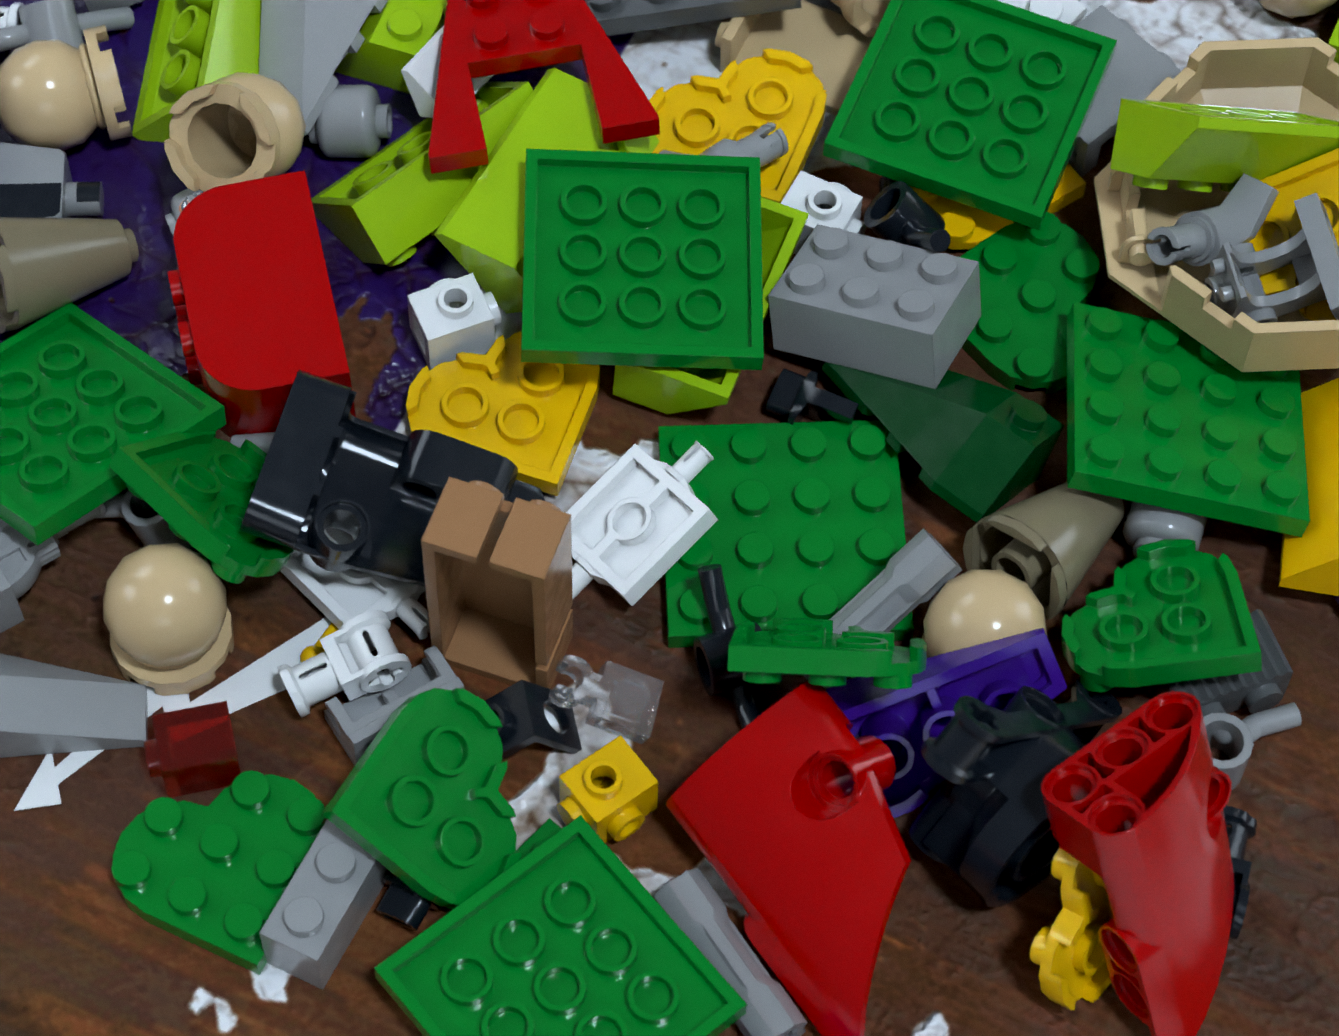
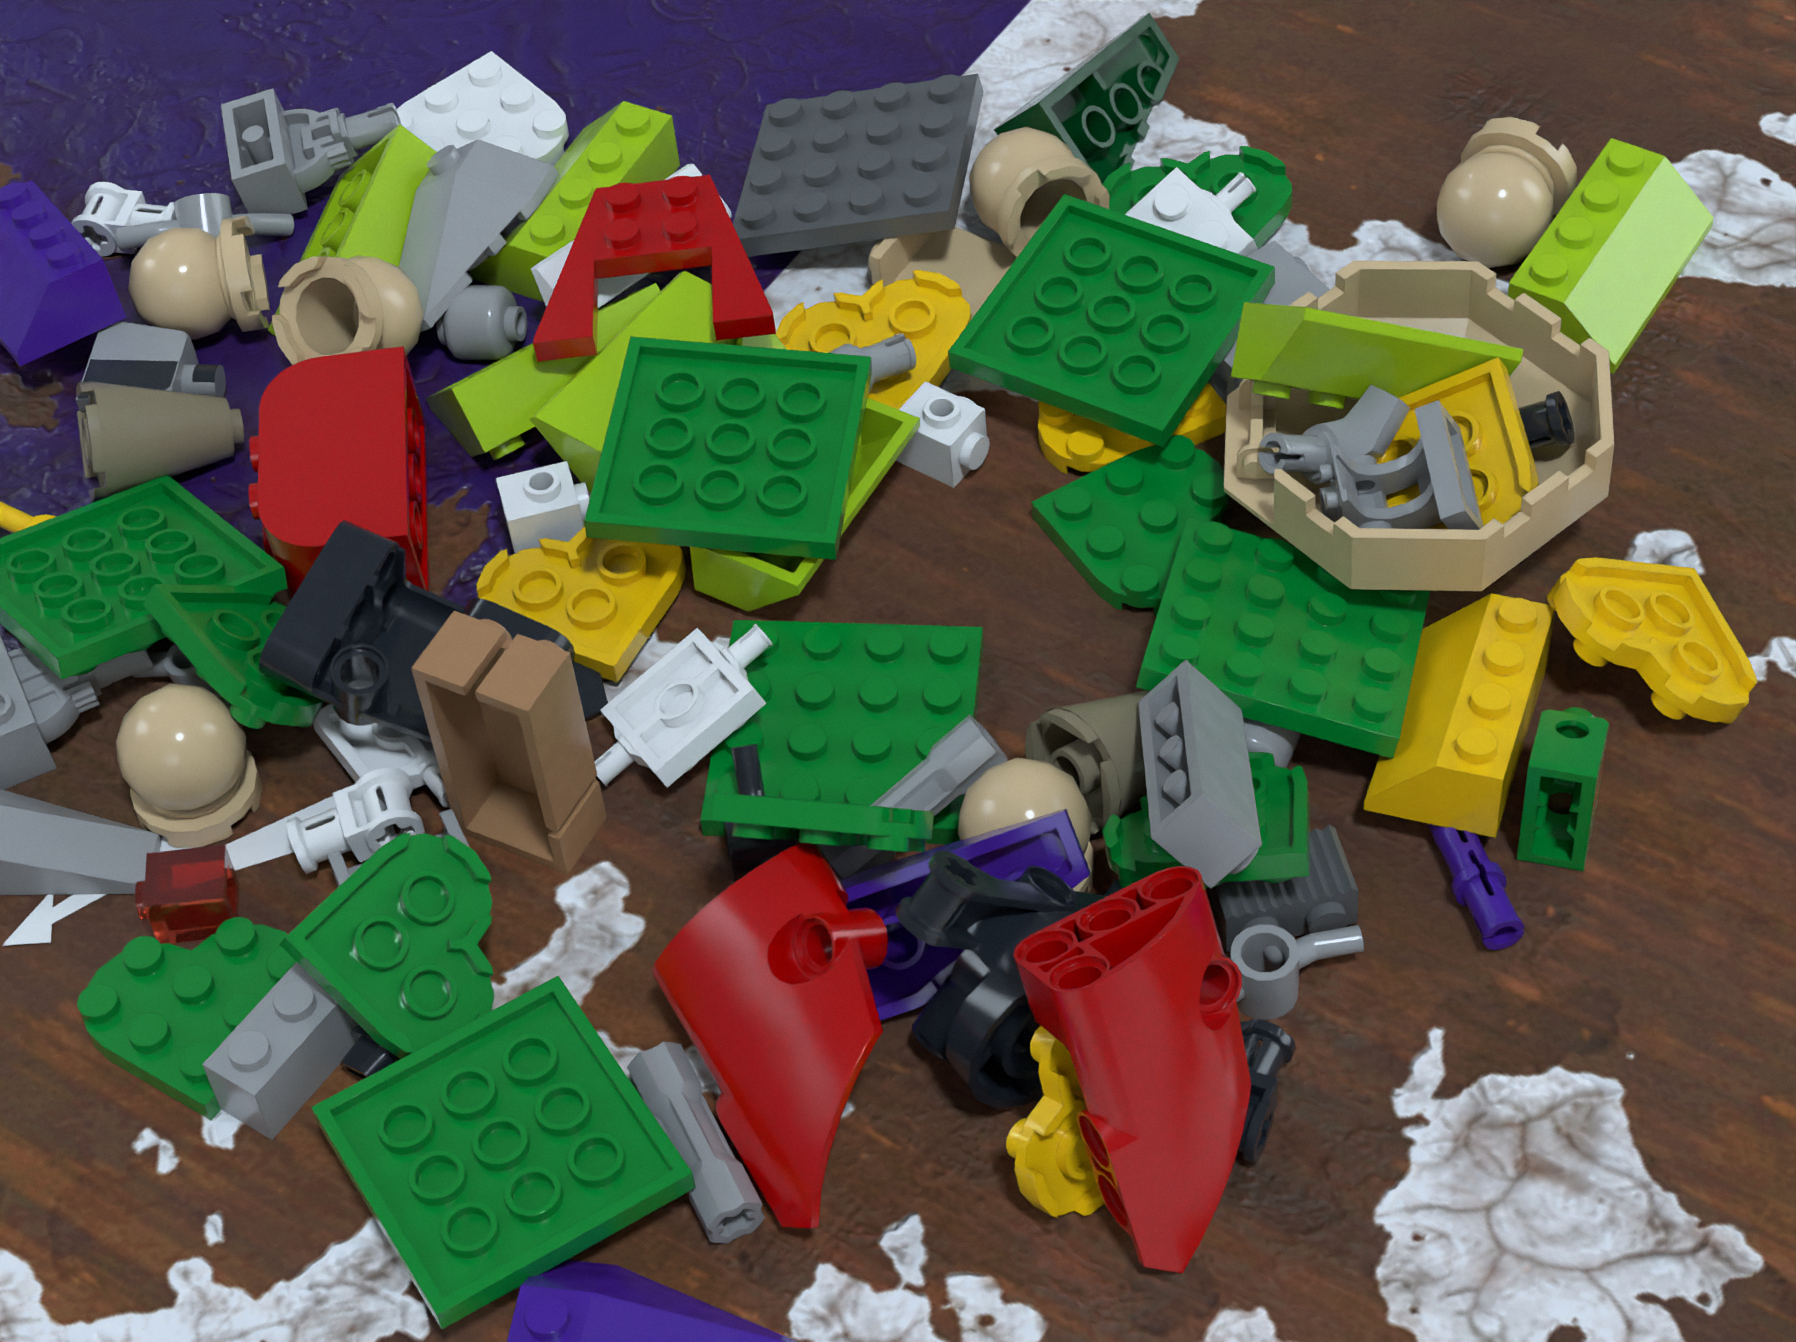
camera: 15 degrees right, 10 degrees down
black bracket [485,680,582,760] -> none
clear plate [548,655,664,744] -> none
yellow brick [556,735,658,843] -> none
black piece [766,369,859,425] -> none
light grey brick [768,224,981,389] -> none
dark green wedge [822,362,1064,523] -> none
black piece [864,176,950,252] -> none
none -> light grey brick [1138,660,1262,888]

